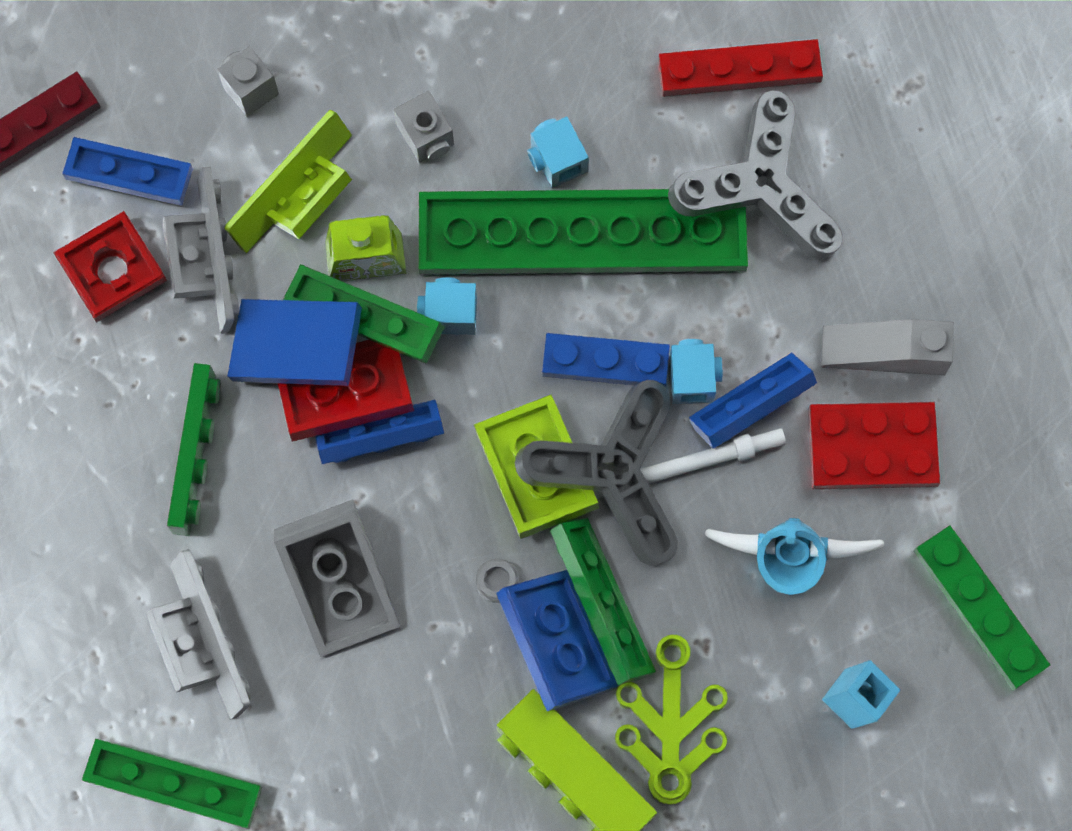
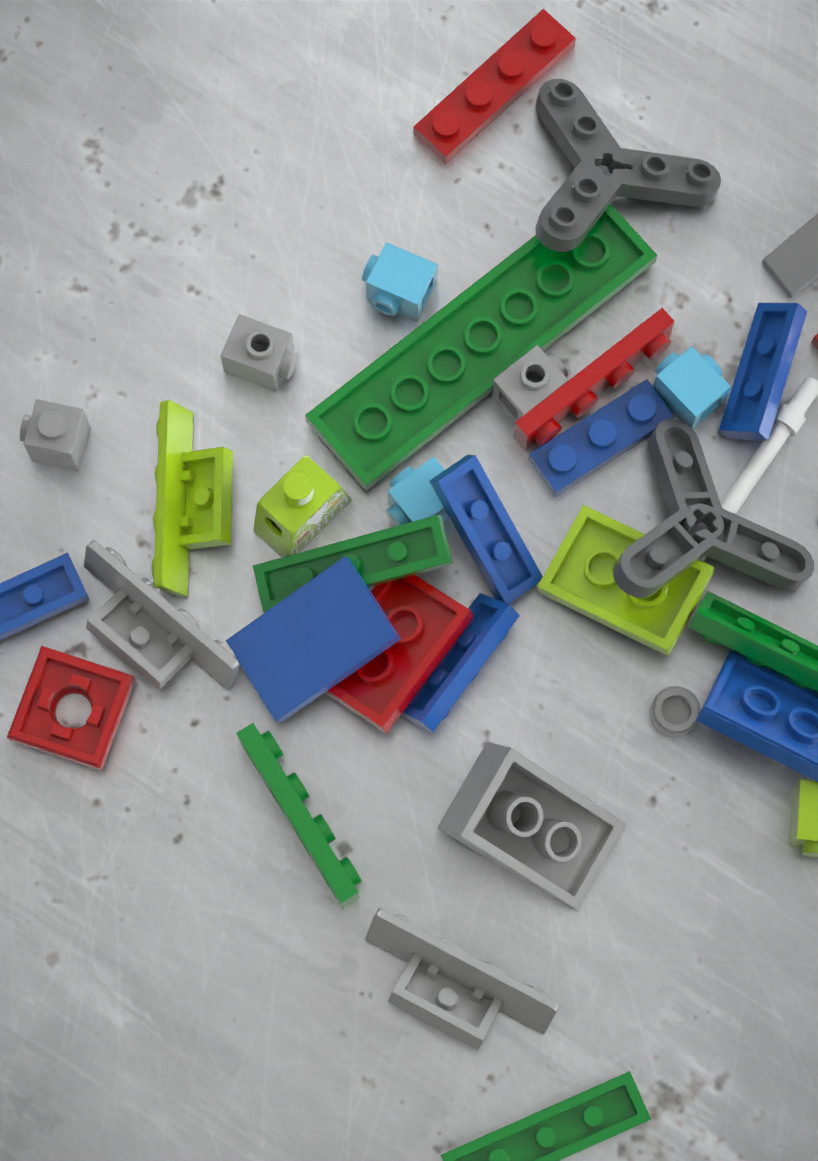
camera: 40 degrees left, 0 degrees up
none -> blue plate [429,455,543,604]
none -> light grey brick [492,345,568,422]
none -> red plate [513,307,675,451]

